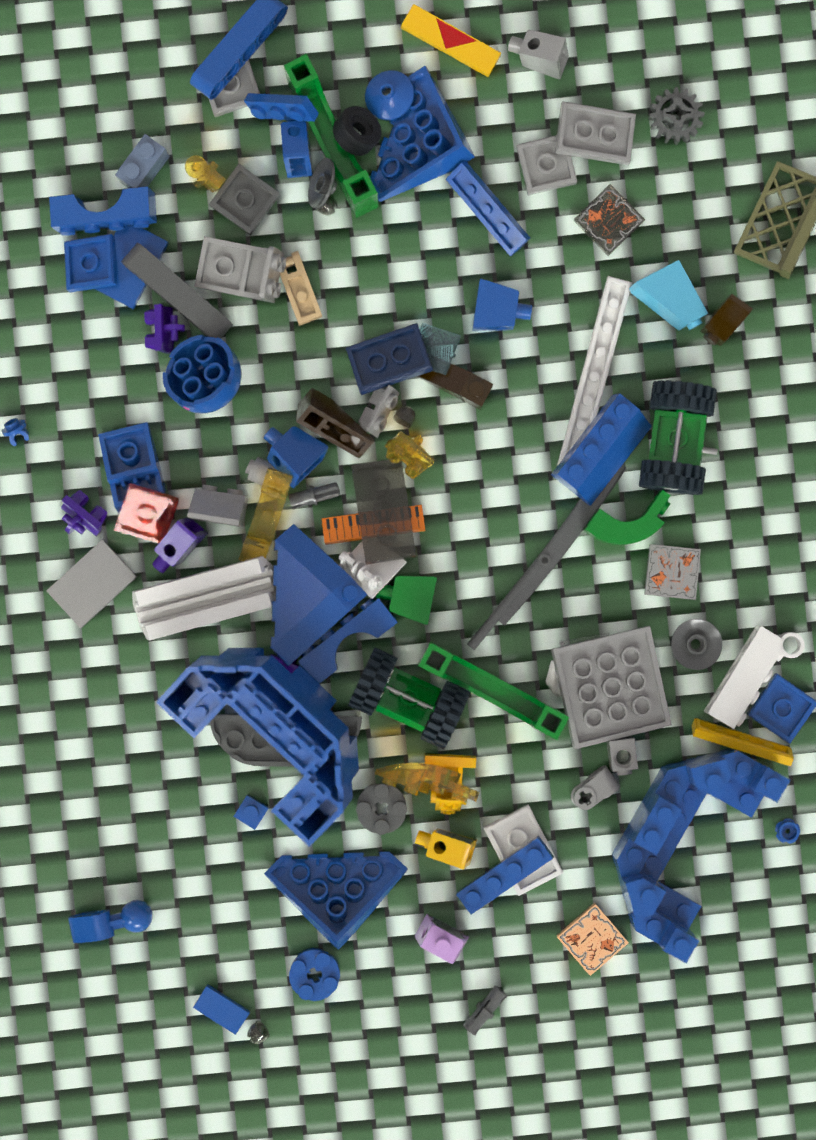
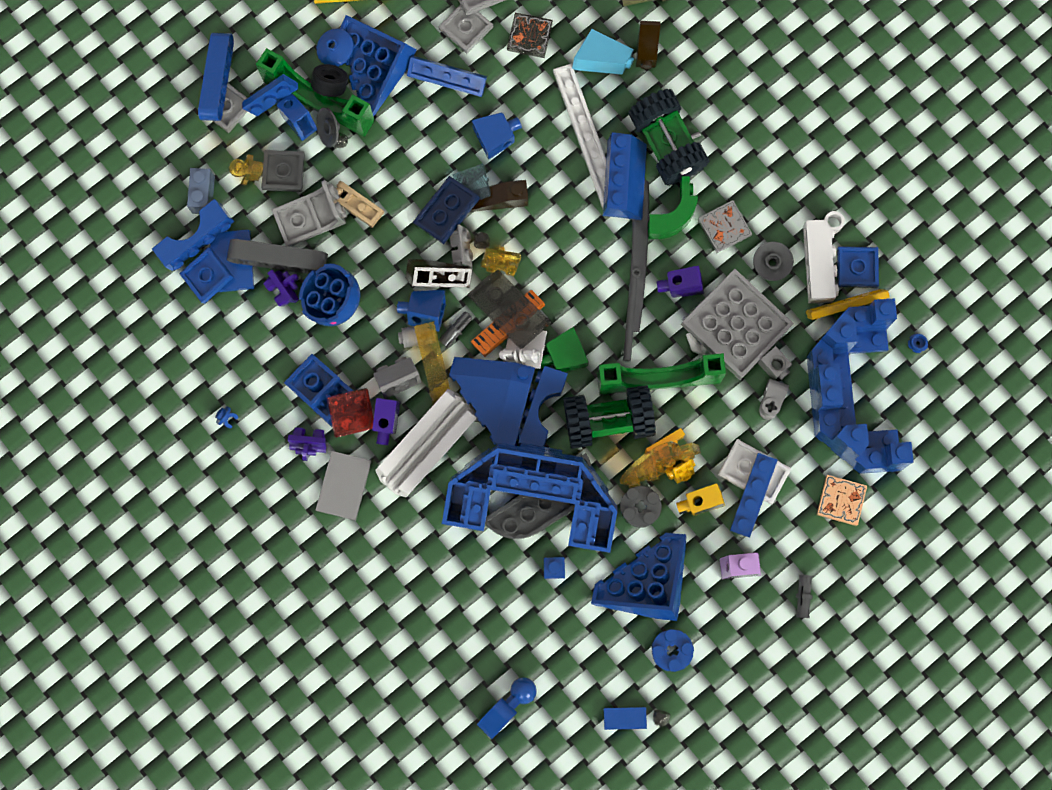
camera: 35 degrees left, 10 degrees down
none -> dark purple torso [657,266,704,298]

